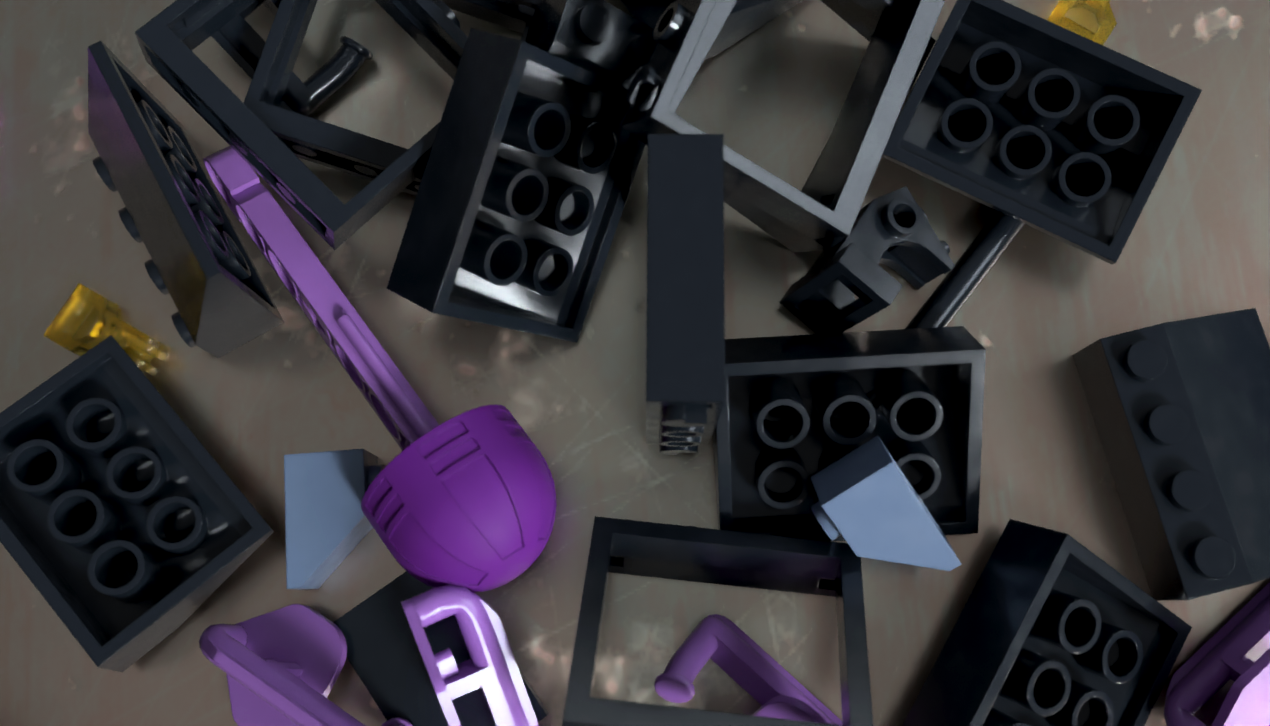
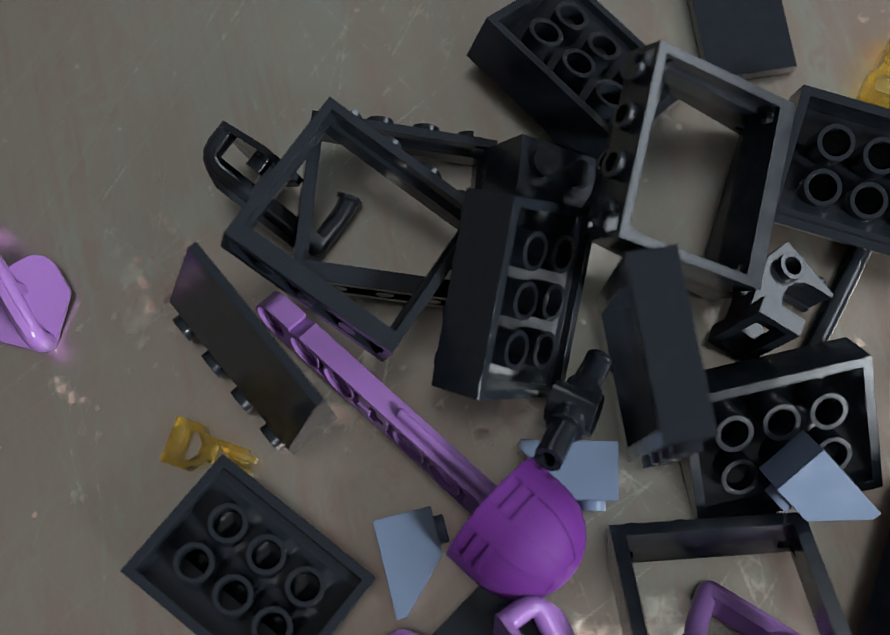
camera: 15 degrees left, 0 degrees up
none -> sand blue slope [517,439,619,512]
none -> black pin [534,349,612,471]

